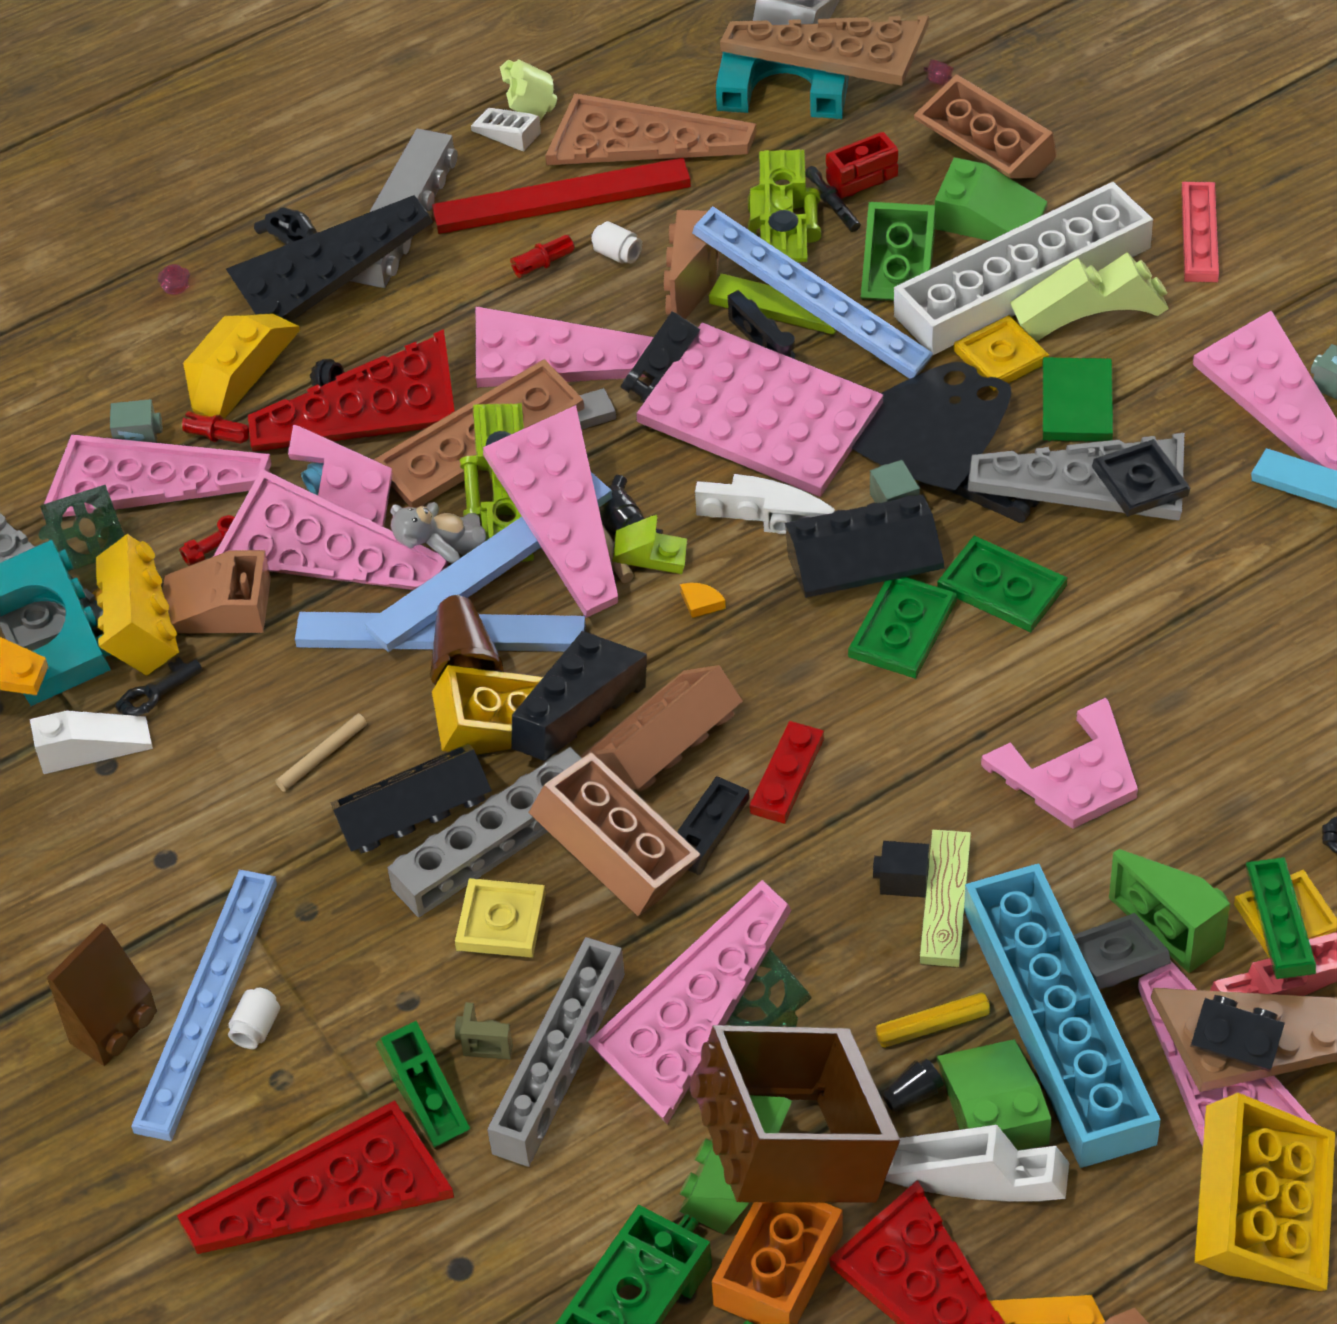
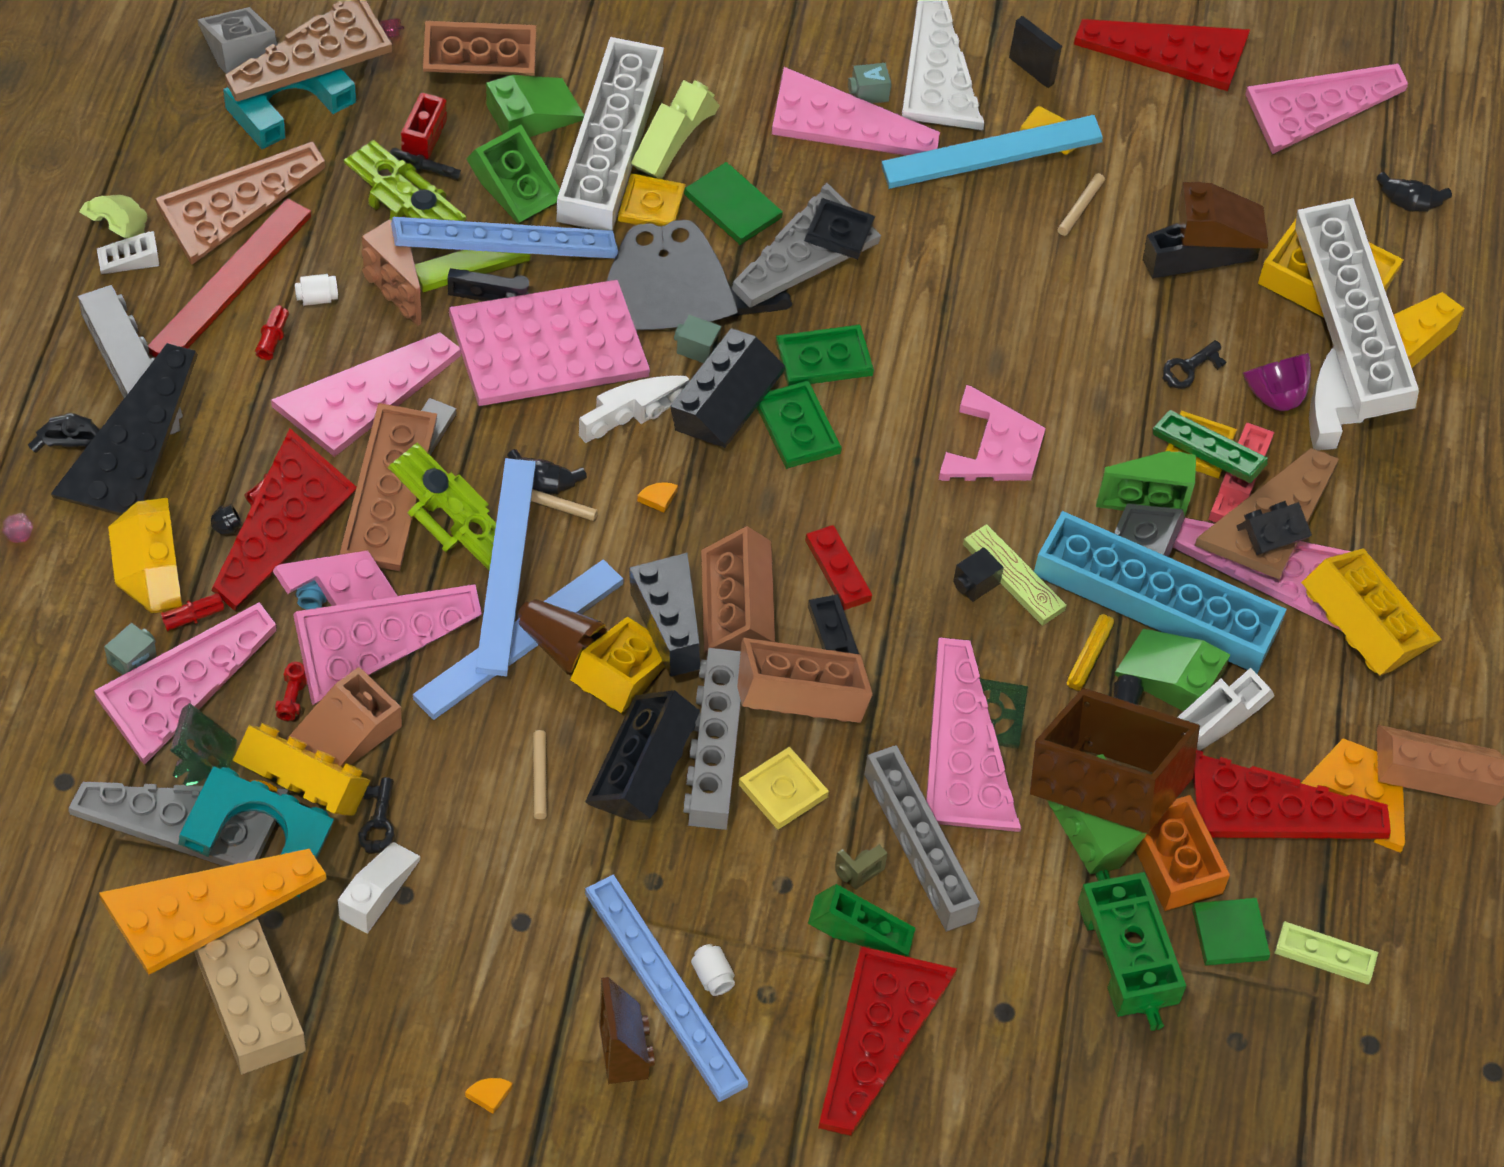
camera: 55 degrees left, 5 degrees up
light grey piece [390,502,486,564] -> none
bright pink wing [483,405,618,618] -> none
lime slope [612,515,687,574] -> none
black plate [620,311,700,403] -> none
coral tile [1181,182,1219,282] -> none

